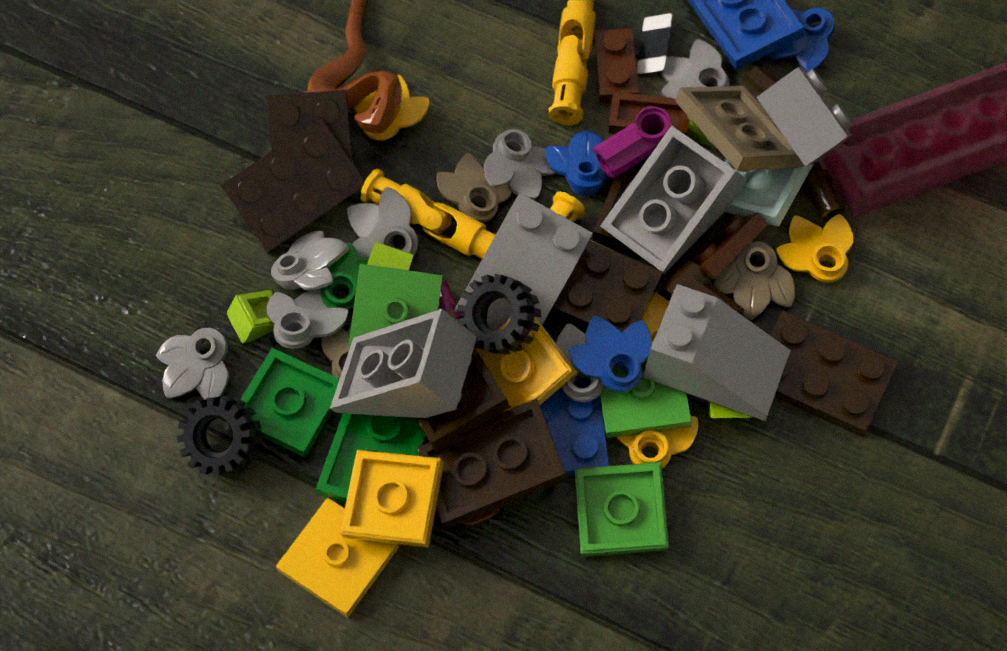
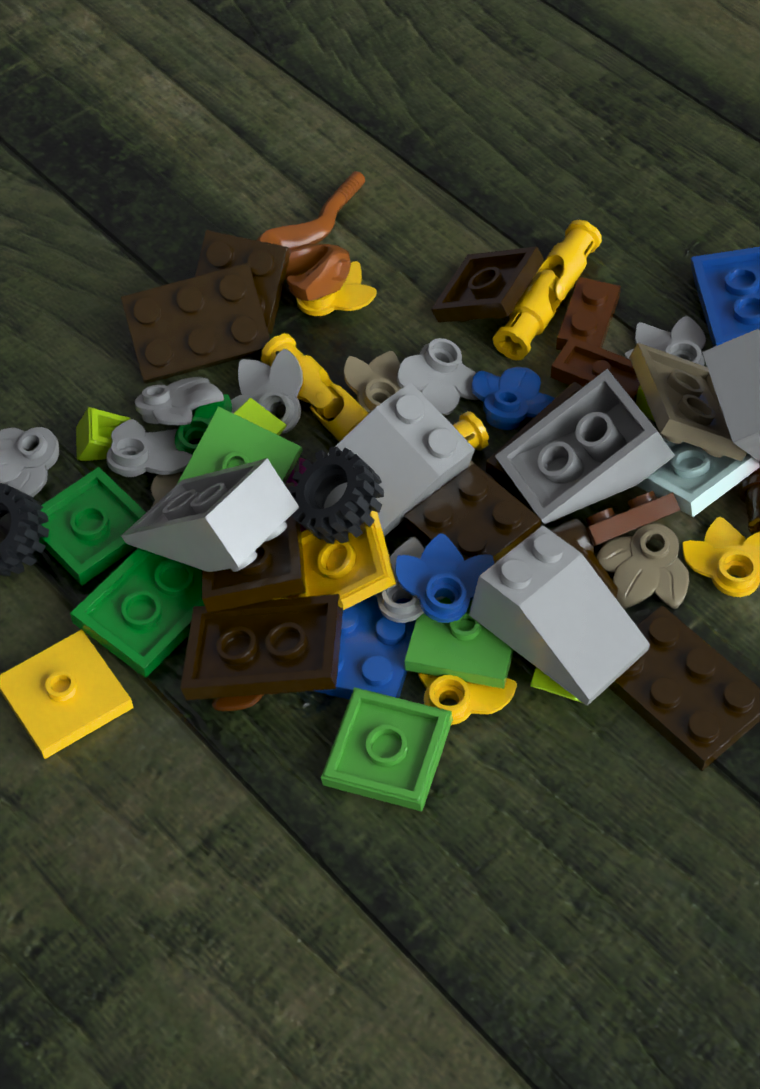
camera: 20 degrees right, 10 degrees down
yellow plate [340,450,444,548] -> none
magenta piece [593,107,671,179] -> none
sticker [637,13,672,74] -> none
none -> dark brown plate [431,246,544,323]

